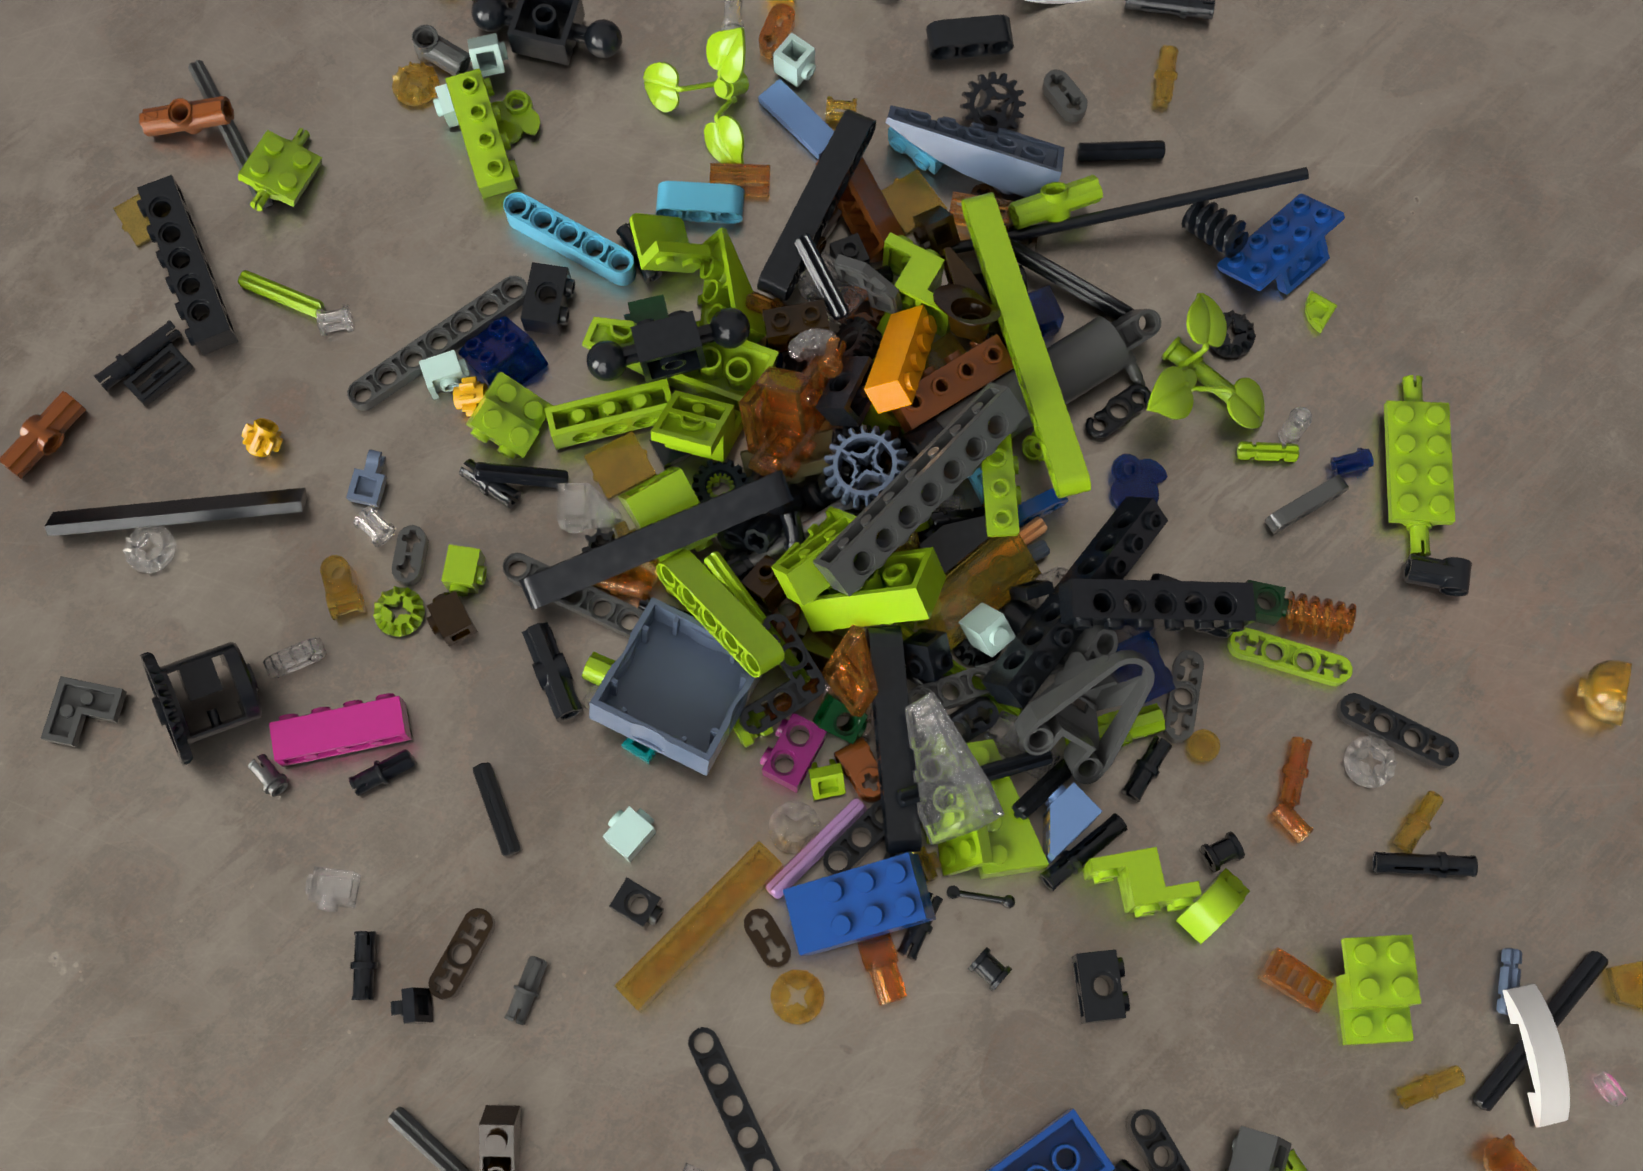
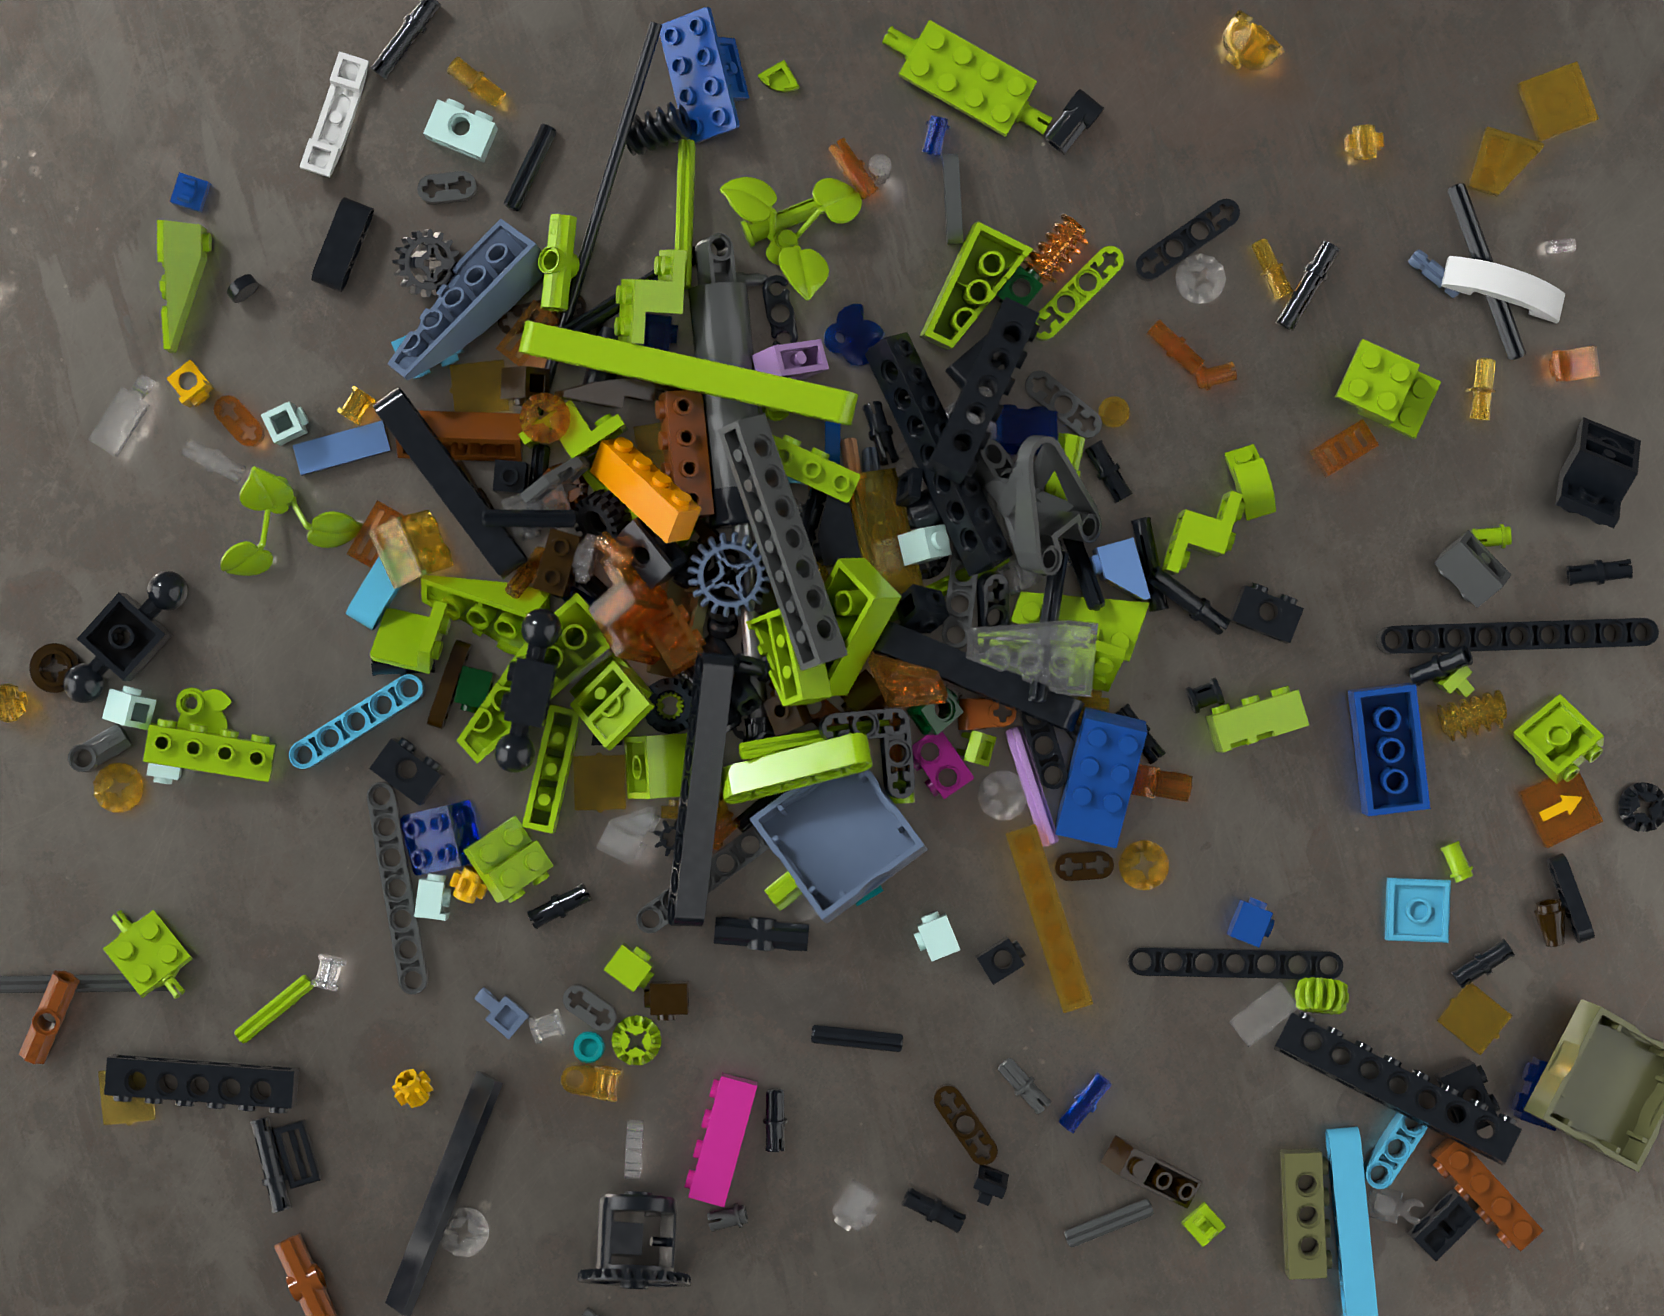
camera: 60 degrees left, 15 degrees up
black axle [474,462,568,488] -> none
dark brown piece [933,284,1001,344] -> none
black hinge [947,885,1015,908] -> none
black bush [1201,831,1245,872] -> none
black gear [1209,310,1256,358] -> none
lime axle [1237,441,1299,462] -> none
none -> clear yellow bracket [369,510,454,589]
none -> light aqua brick [423,98,498,163]
none -> dark brown beam [427,639,472,729]
none -> clear orange gear [519,392,570,444]
none -> clear piece [568,643,619,685]
none -> teal tile [573,1031,605,1063]
none -> lime bracket [614,249,686,344]
none -> lime axle [675,139,696,290]
none -> lavender brick [752,339,829,380]
none -> clear orange pin [828,137,879,200]
none -> black pin [862,401,899,466]
none -> lime wedge [919,222,1033,350]
none -> clear blue pin [1058,1072,1113,1134]
none -> black pin [1146,566,1230,635]
none -> lime wedge [1205,685,1309,753]
none -> blue brick [1226,897,1275,948]
none -> clear yellow gear [1344,124,1384,161]

